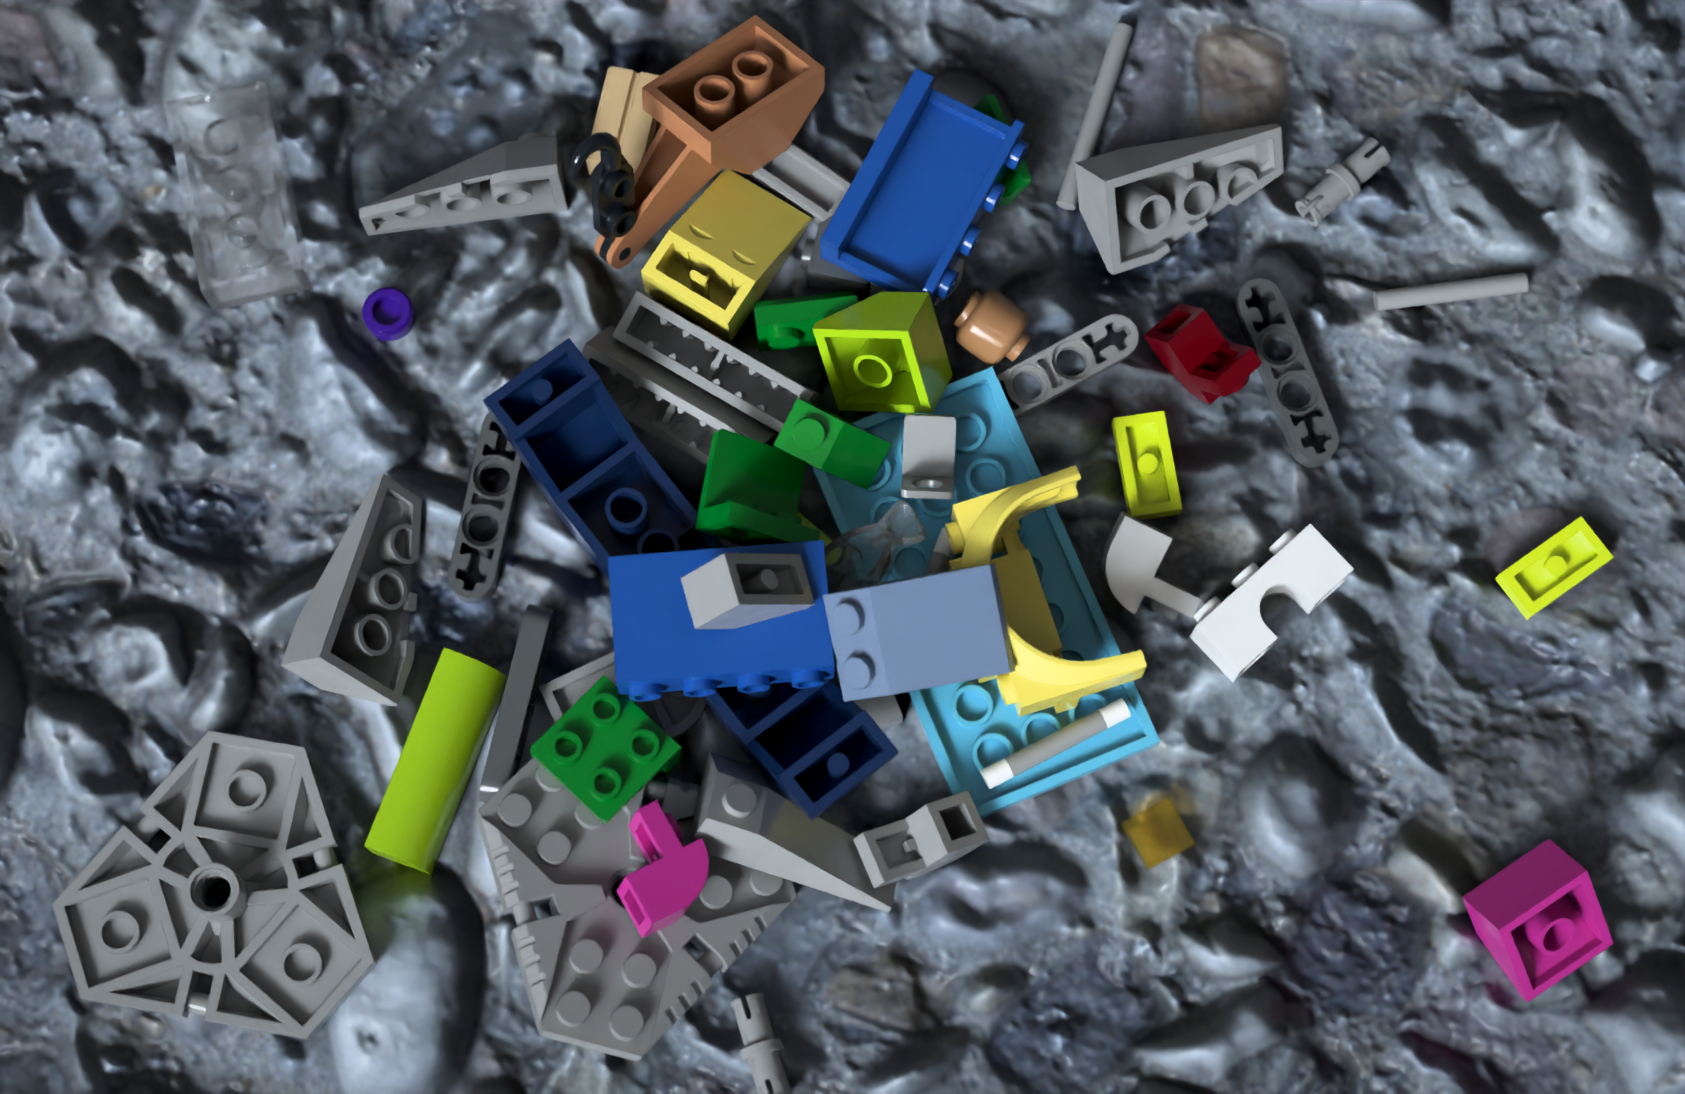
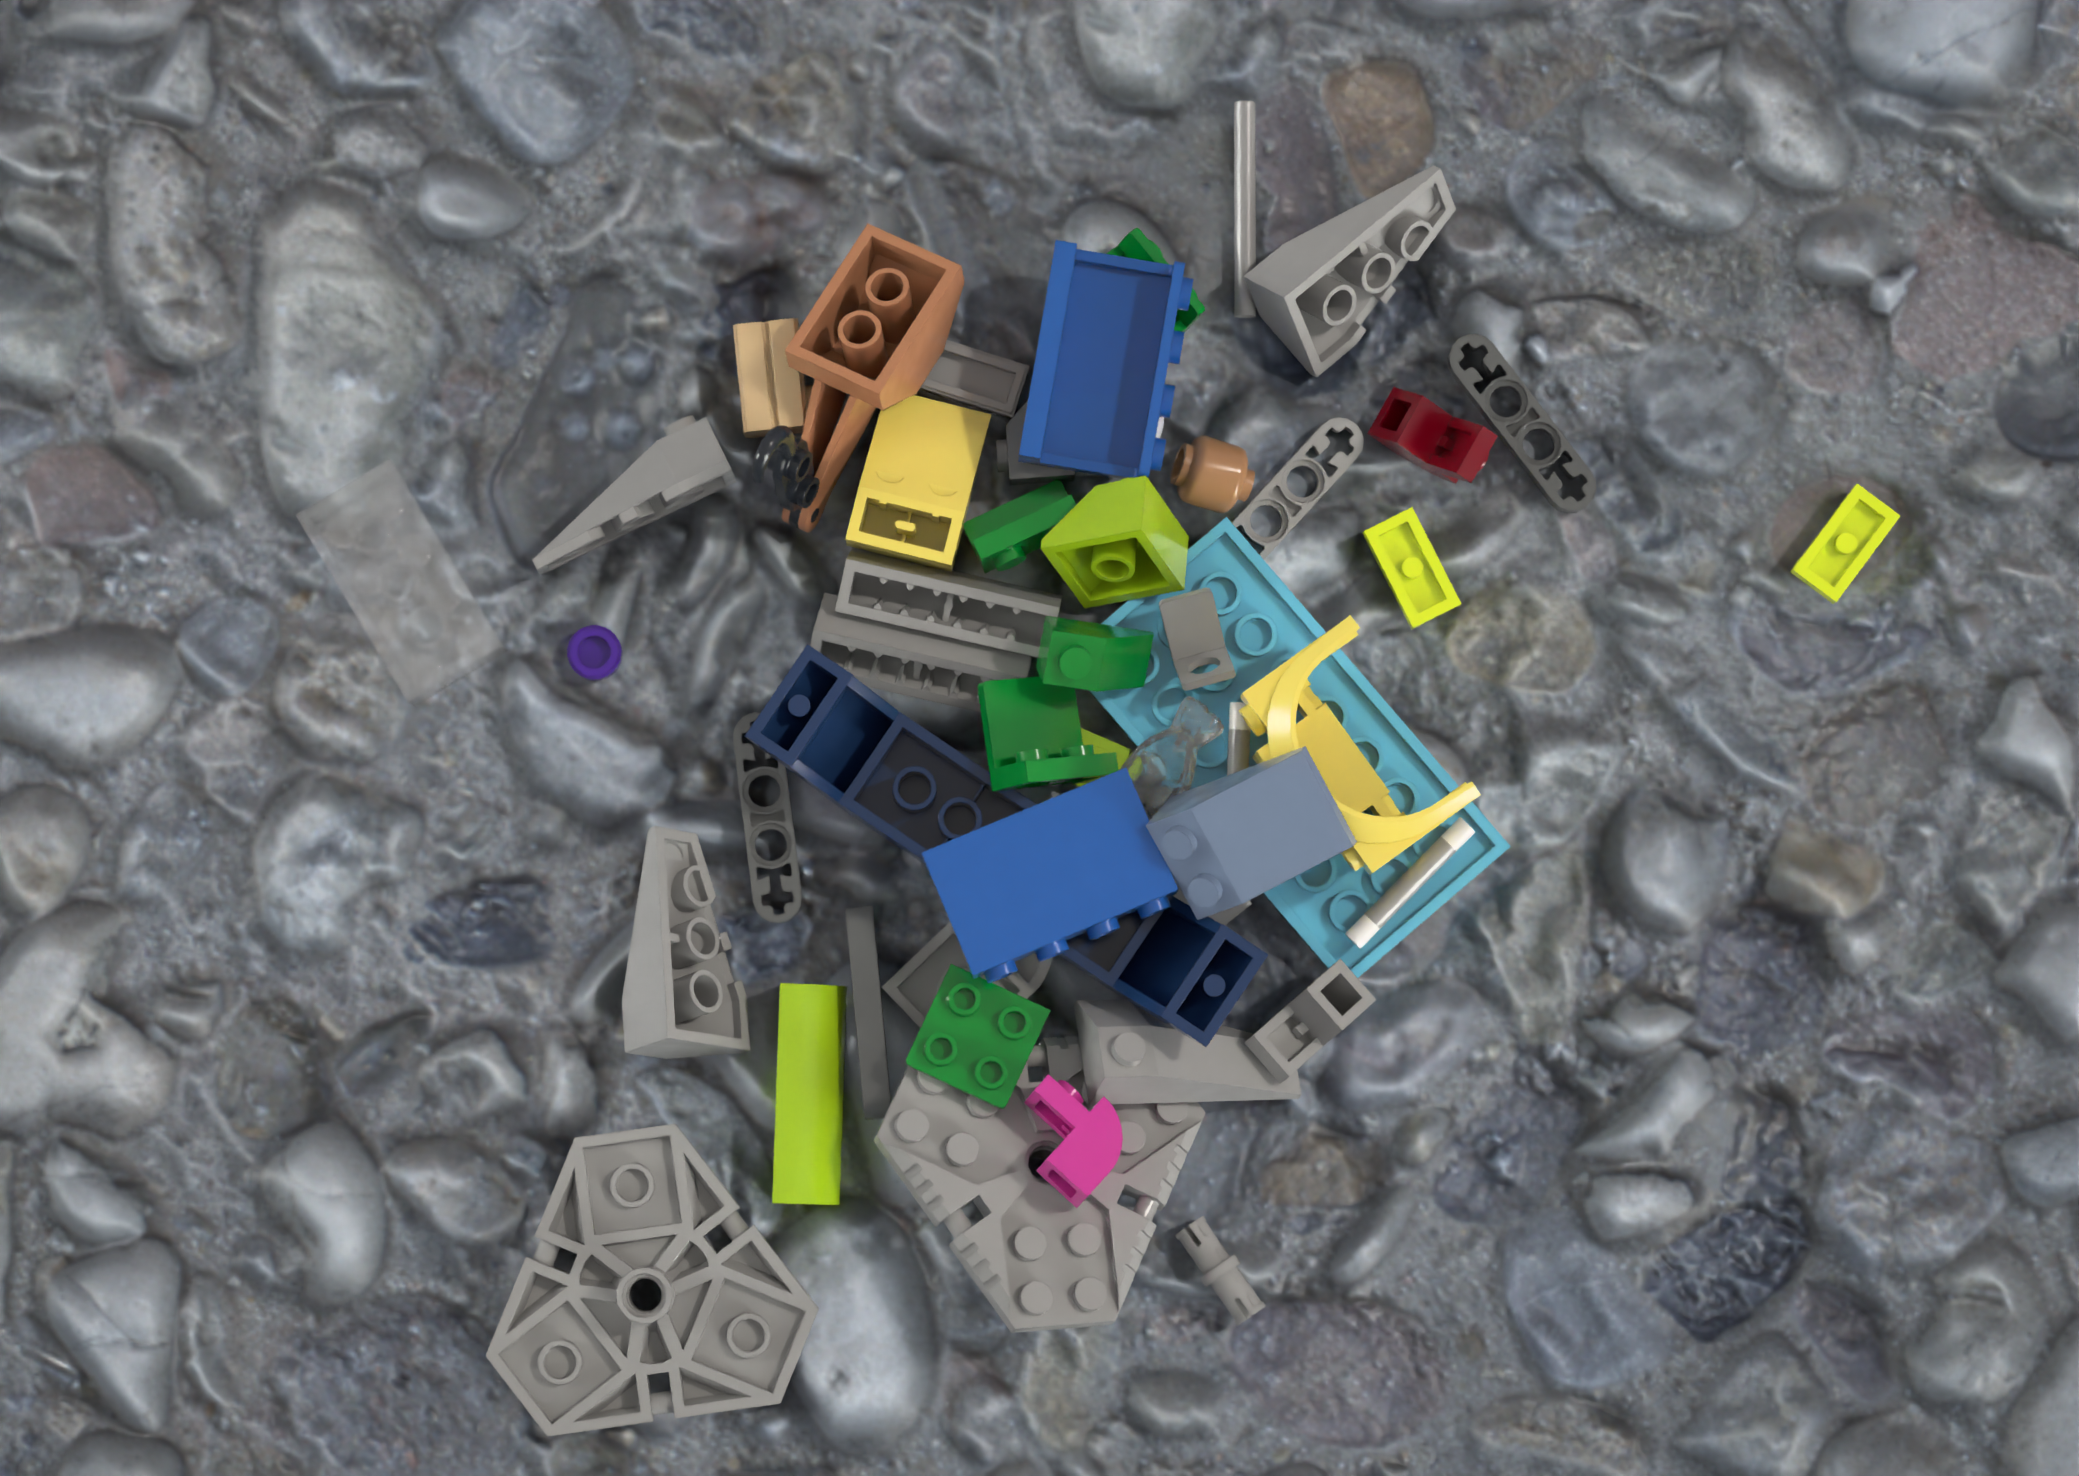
camera: 25 degrees left, 10 degrees up
light grey slope [680,553,815,629] -> none
light grey brick [1103,511,1202,620] -> none
clear yellow tile [1121,797,1195,871] -> none
white arch [1190,523,1354,682] -> none
light grey pin [1295,138,1390,227] -> none
light grey bar [1373,272,1529,311] -> none
dark pink slope [1462,839,1614,1003] -> none

